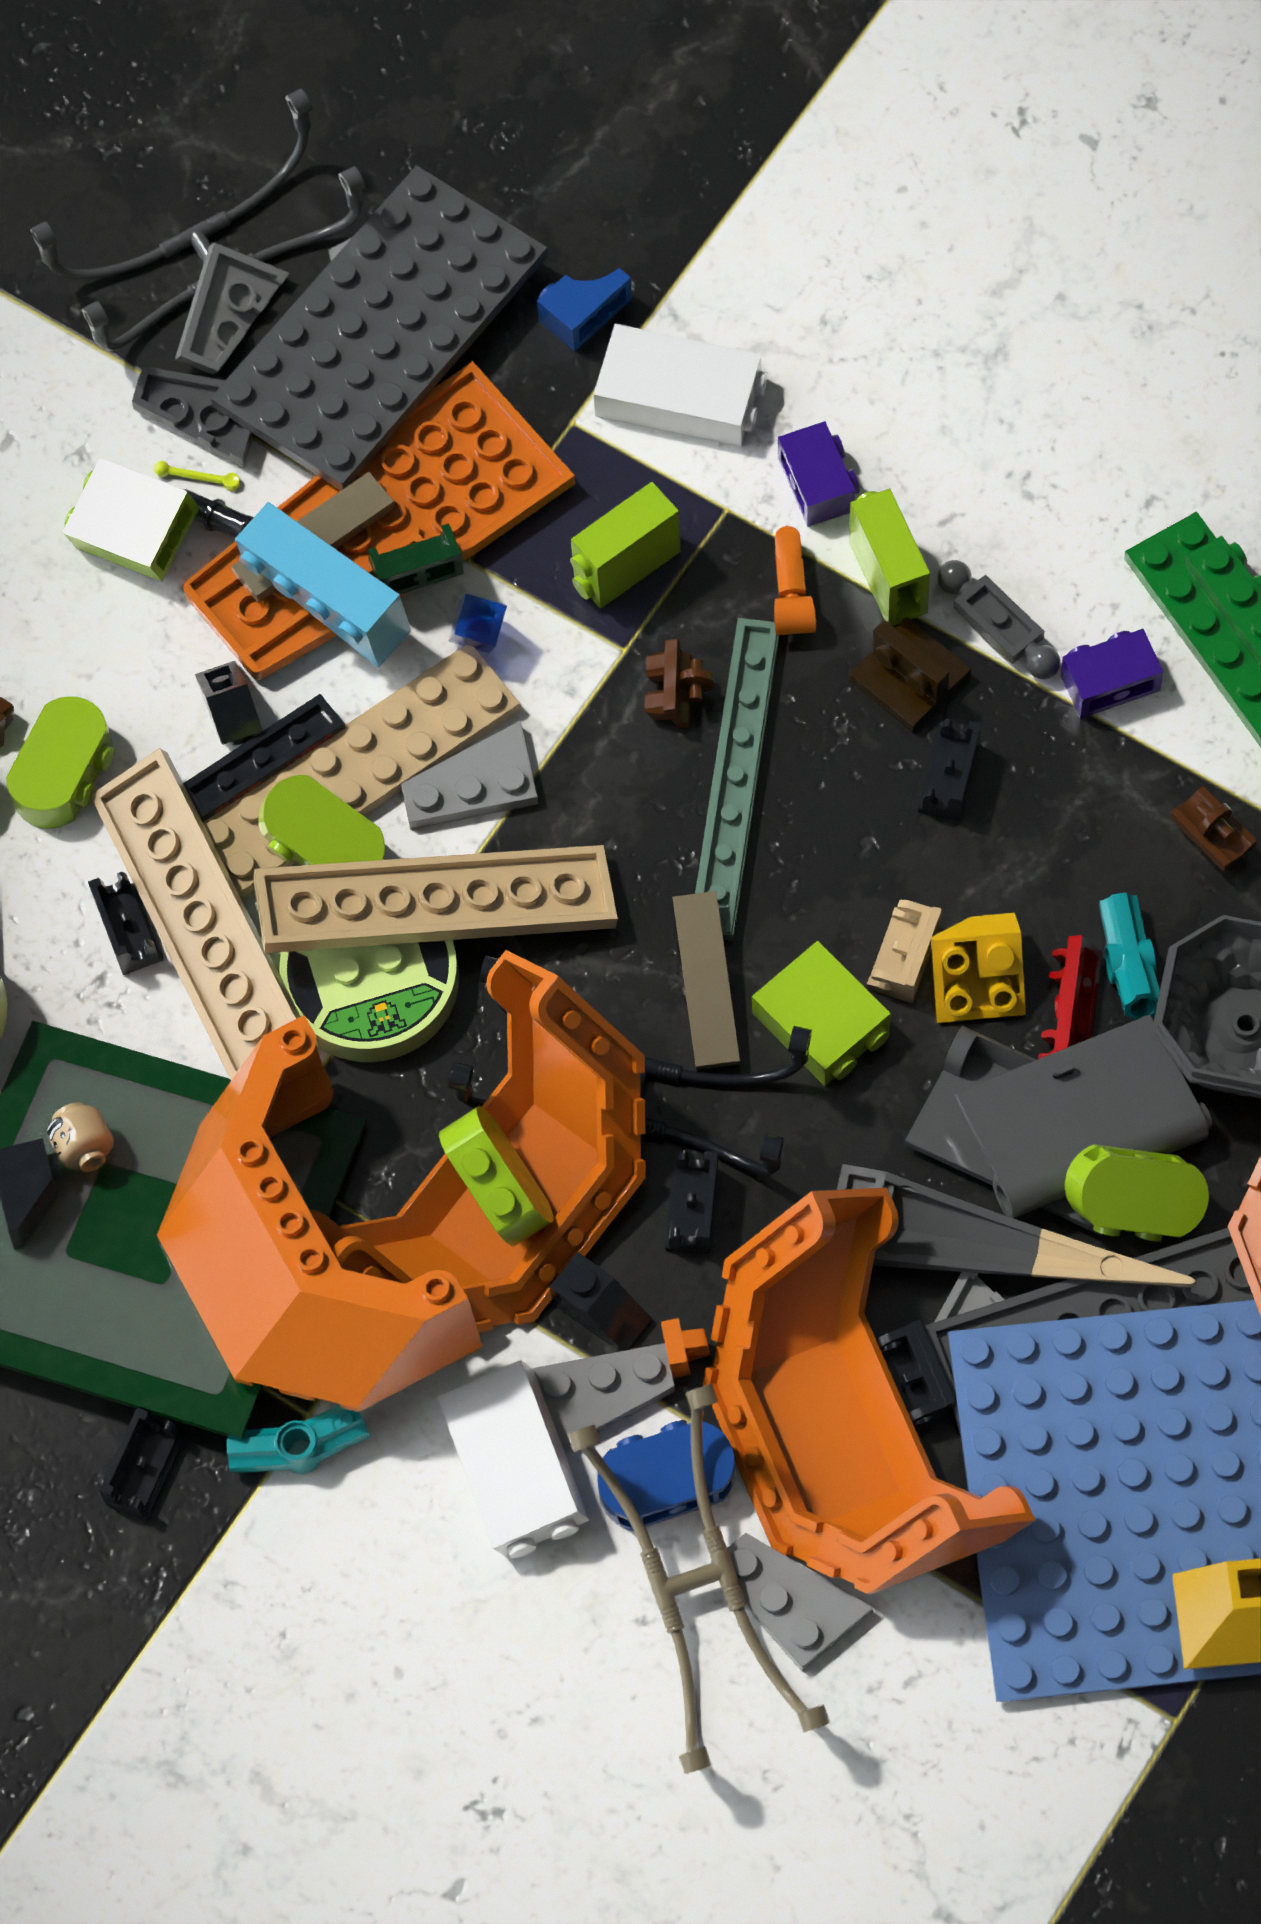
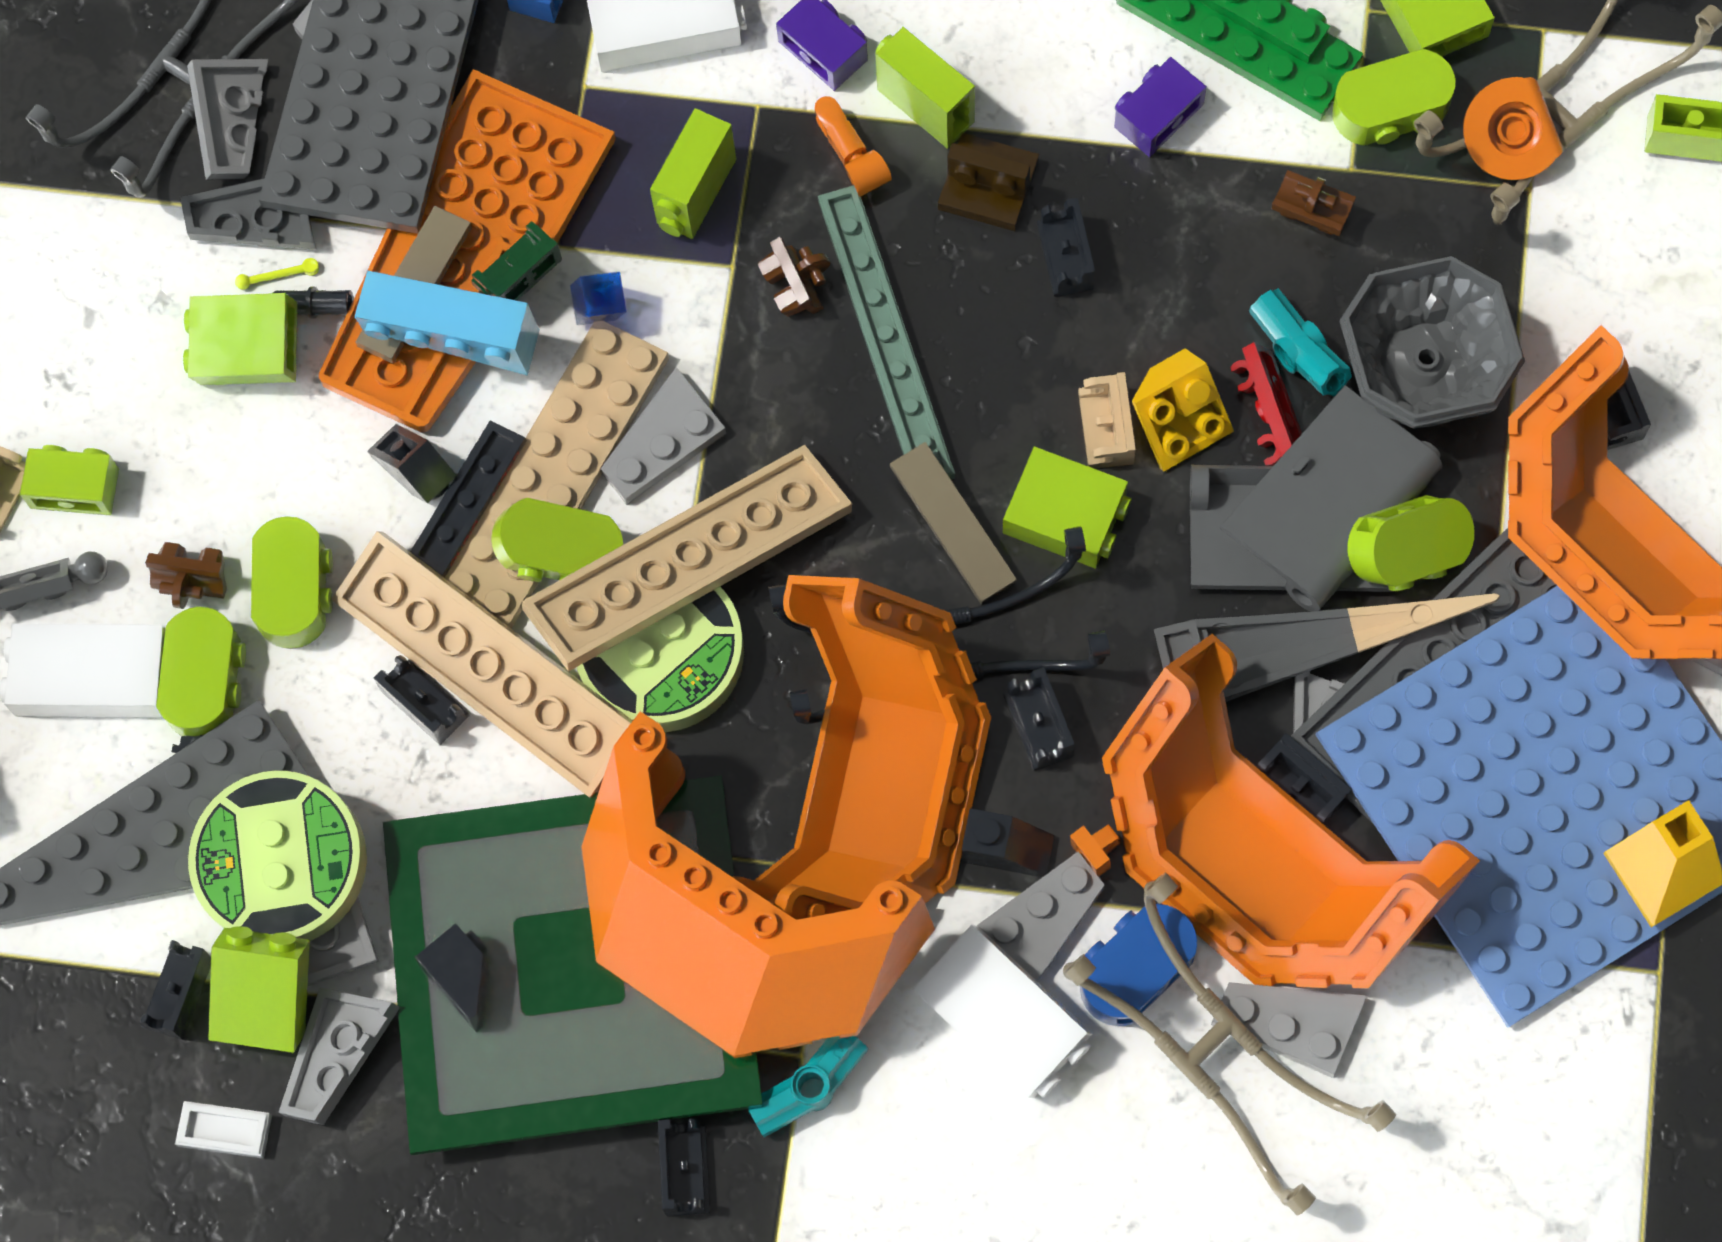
camera: 25 degrees left, 5 degrees up
tan head [47,1102,114,1172] -> none
lime brick [439,1106,554,1246] -> none
dark grey plate [938,560,1061,679] -> none

